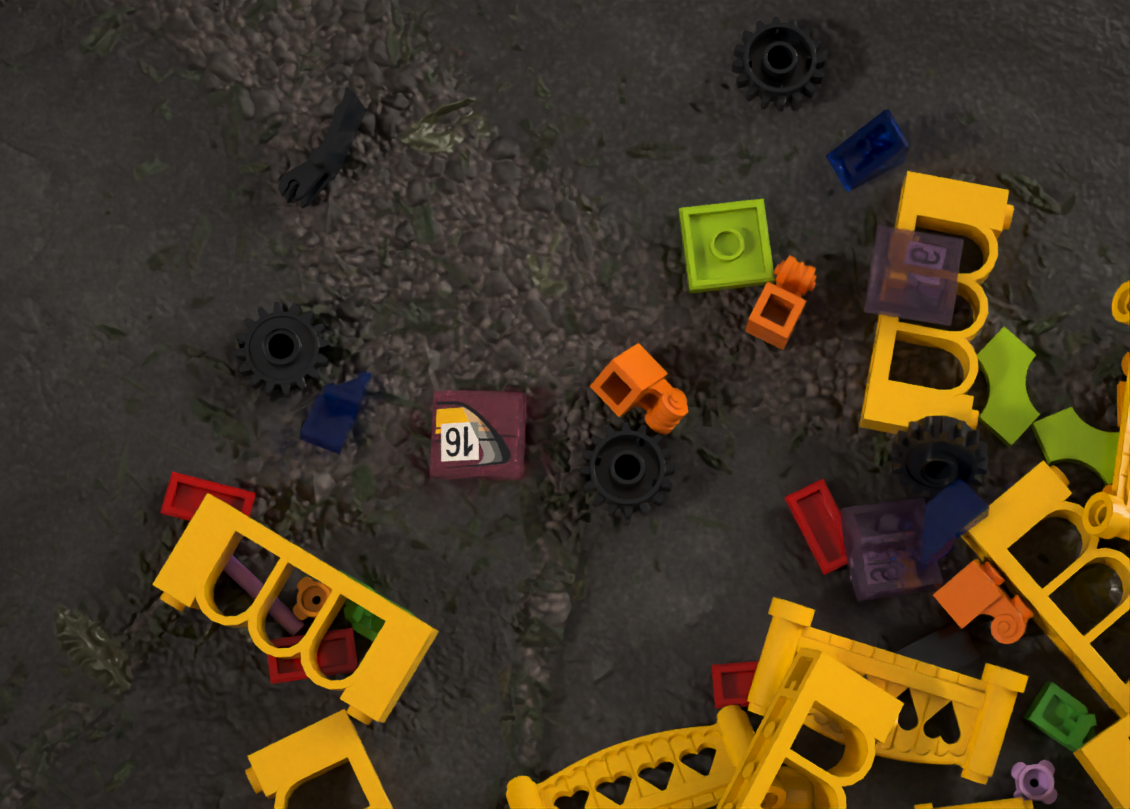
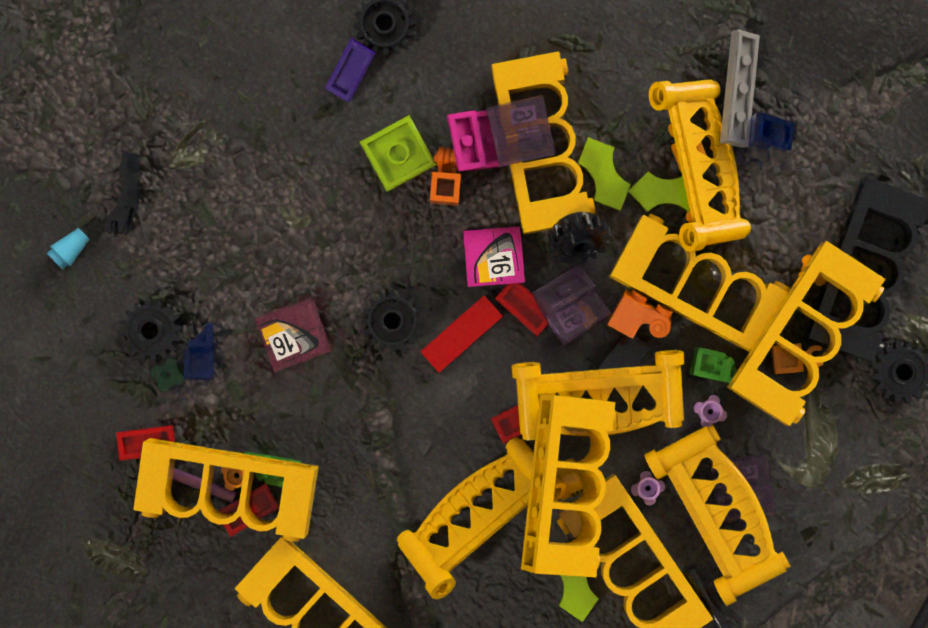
camera: 20 degrees left, 10 degrees up
orange brick [589,343,688,435] -> none
clear blue slope [826,109,910,191] -> none
clear blue slope [921,478,989,569] -> none
none -> medium azure cone [47,228,90,269]
none -> clear green plate [151,359,184,392]
none -> dark purple tile [325,38,377,103]
none -> red tile [420,295,503,373]
none -> dark pink slope [447,108,510,172]
none -> slope [463,227,525,287]

